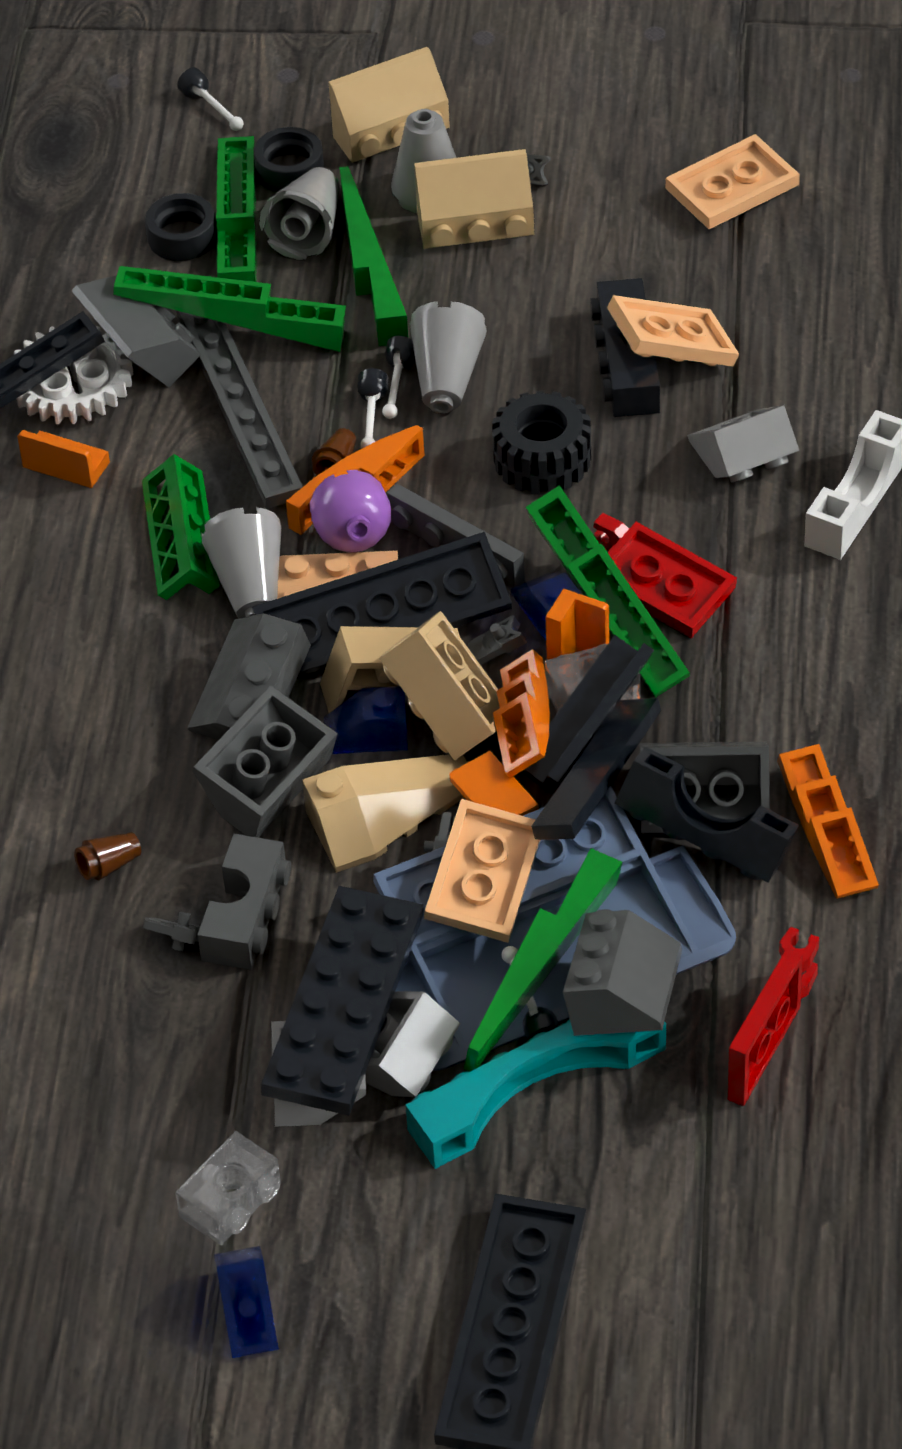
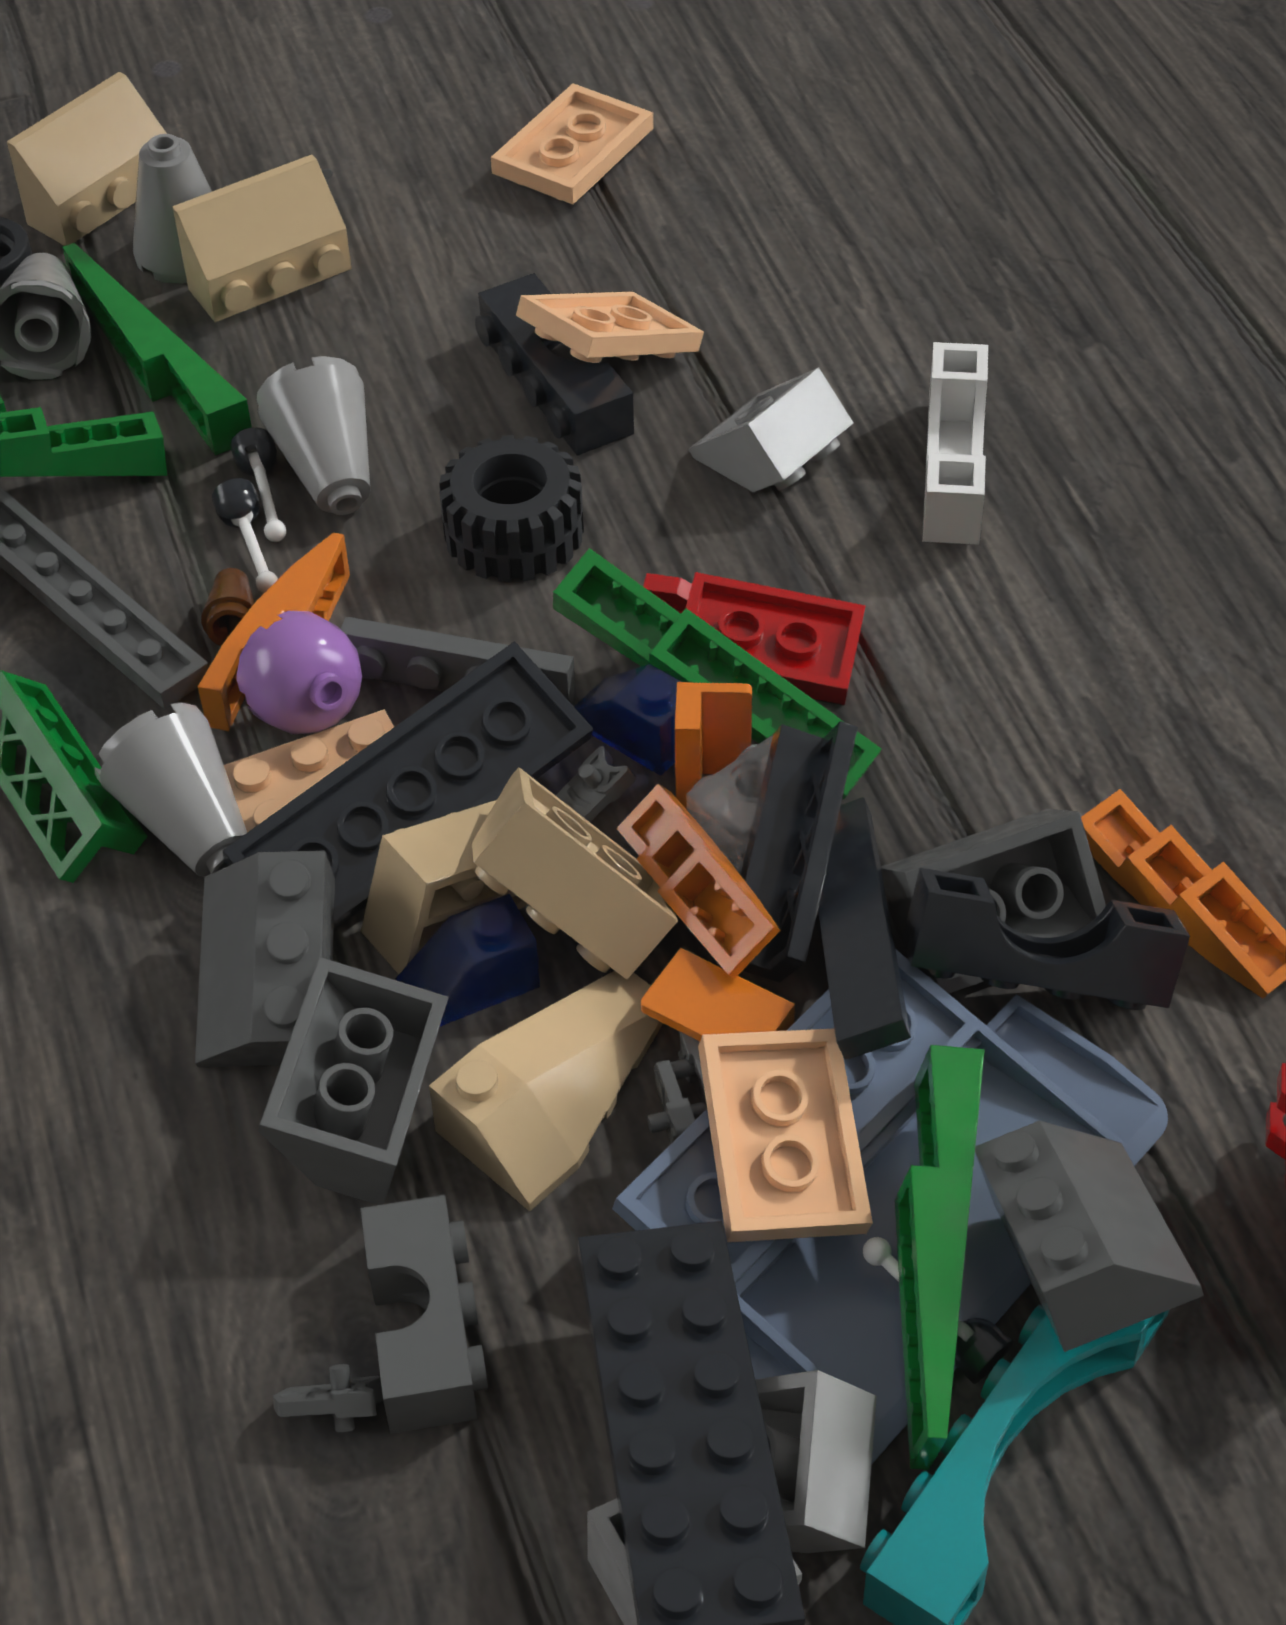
camera: 25 degrees left, 0 degrees up
reddish brown cone [74,832,141,881] -> none

